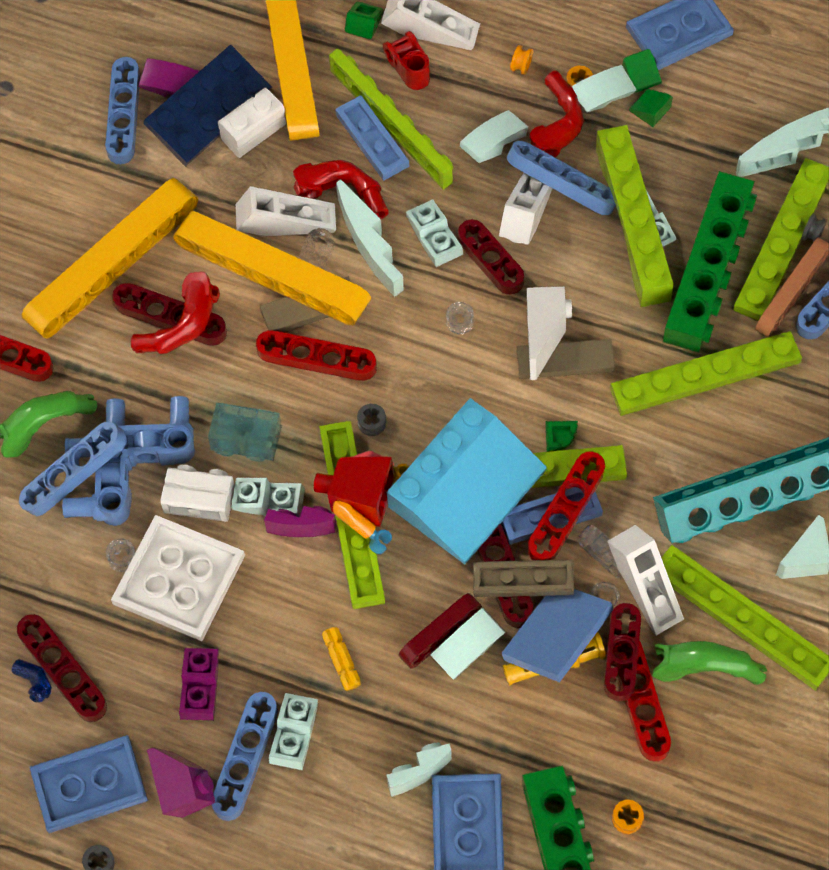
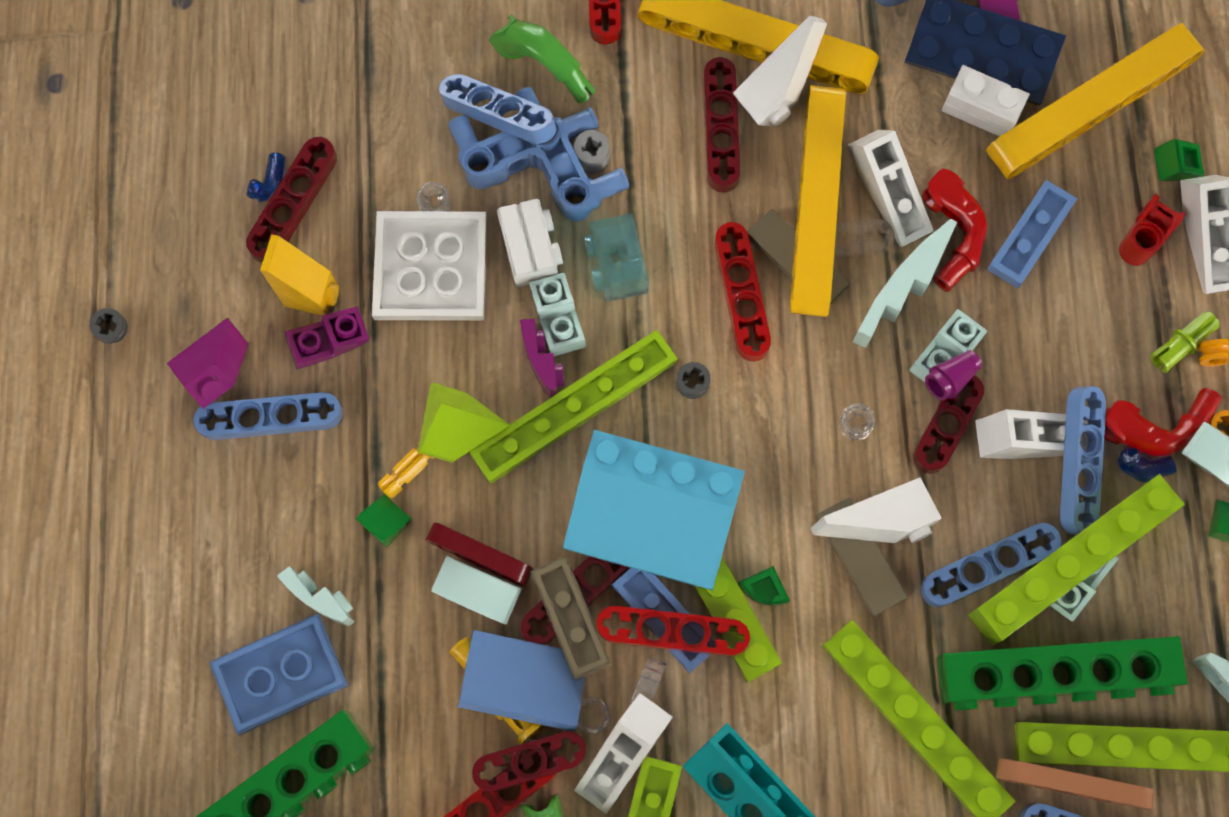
camera: 65 degrees right, 10 degrees up
medium blue tile [29,735,148,833] -> none
red piece [131,271,220,354] -> none
light aqua slope [269,693,318,770] -> none
red torso [314,451,409,554] -> none
lime plate [329,48,453,190] -> none
light aqua slope [460,110,528,163] -> none
dark grey bush [801,214,827,244] -> none
none -> yellow slope [260,234,339,316]
none -> green slope [355,494,413,548]
none -> lime slope [417,382,510,463]
none -> light grey wheel [574,130,610,175]
none -> white slope [733,15,827,127]
none -> medium blue beam [920,523,1061,608]
none -> magenta cone [925,350,982,401]
none -> clear blue arm [1118,447,1177,483]
none -> lime axle [1150,312,1220,373]

